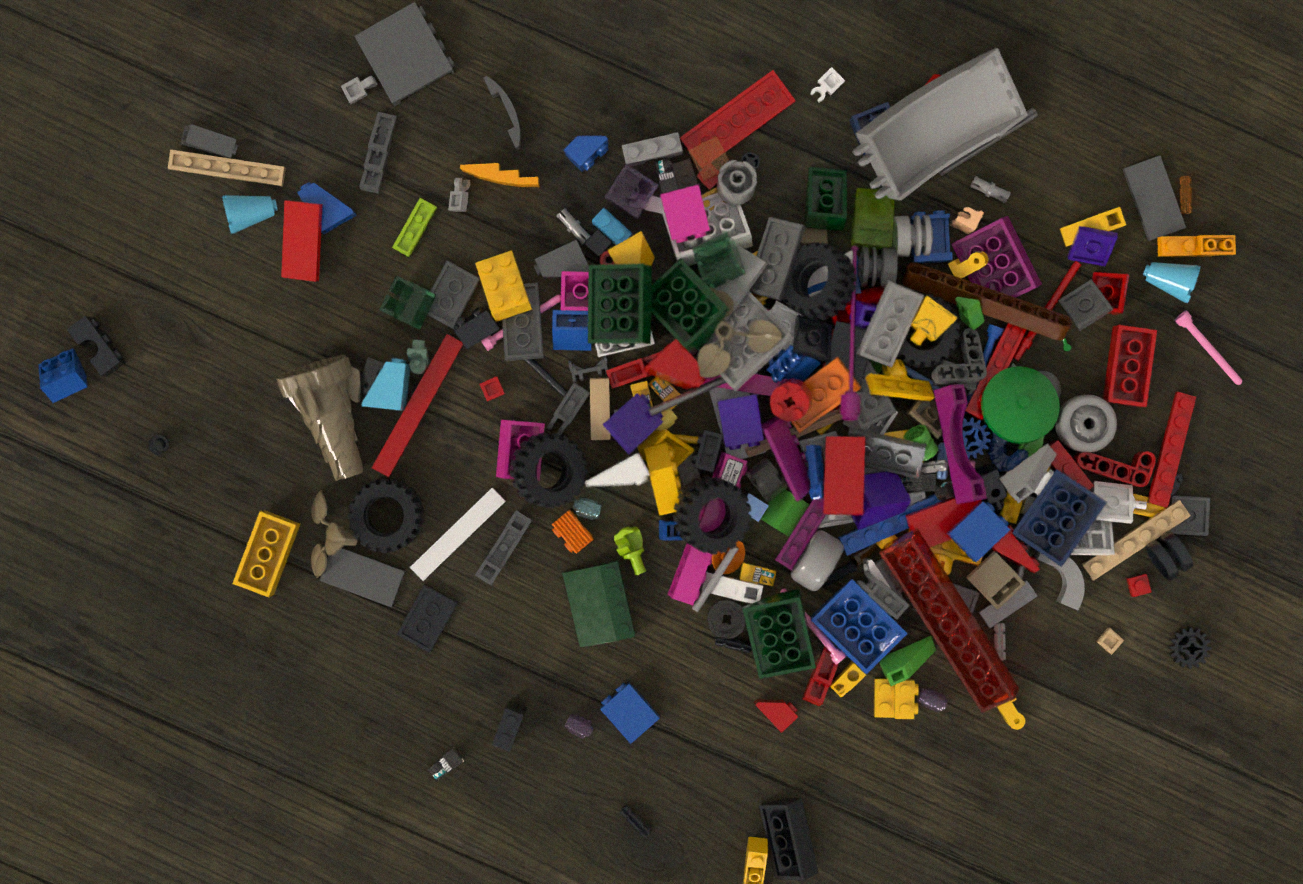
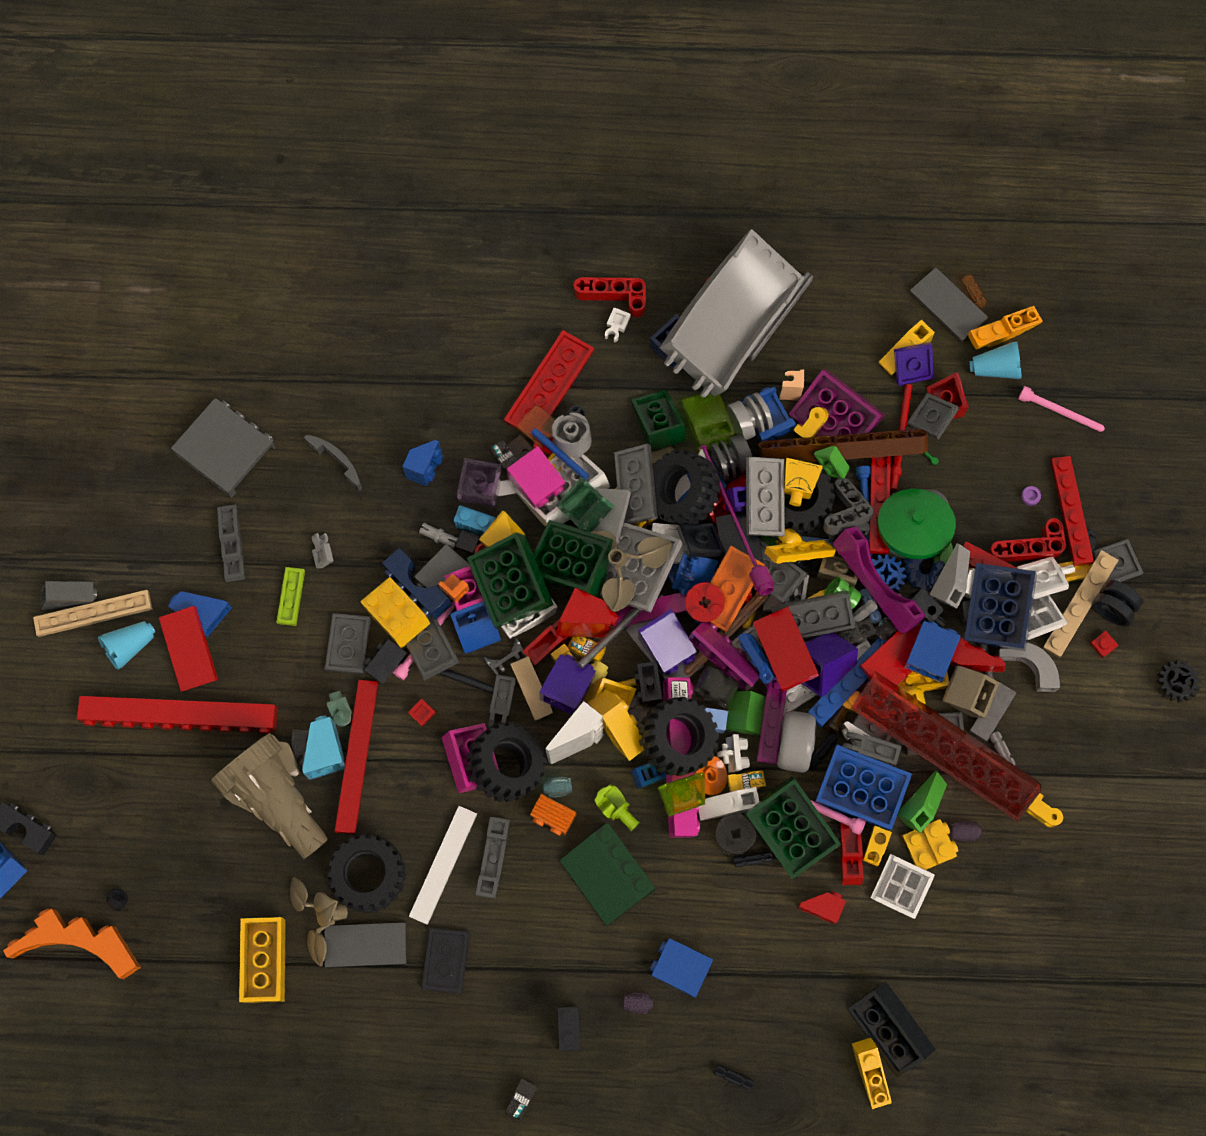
camera: 25 degrees left, 15 degrees down
light grey plate [341,76,378,104] -> none
clear green piece [379,275,437,330] -> none
light orange slope [460,163,540,187] -> none
light grey arch [622,132,683,168] -> none
light grey bar [692,546,739,612] -> none
light grey pin [970,176,1011,203] -> none
yellow hinge [999,490,1024,524] -> none
light grey wheel [1055,395,1117,453] -> none
tan tile [1096,627,1124,655] -> none
red brick [1103,325,1157,407] -> none
none -> orange arch [3,908,141,979]
none -> red brick [77,696,278,734]
none -> dark blue arch [382,548,452,620]
none -> orange panel [438,574,470,603]
none -> blue bar [531,428,589,480]
none -> red beam [574,277,646,318]
none -> clear neon green slope [658,772,705,817]
none -> white hips [717,734,750,773]
none -> clear piece [870,854,935,919]
none -> medium lavender tile [1021,486,1041,506]

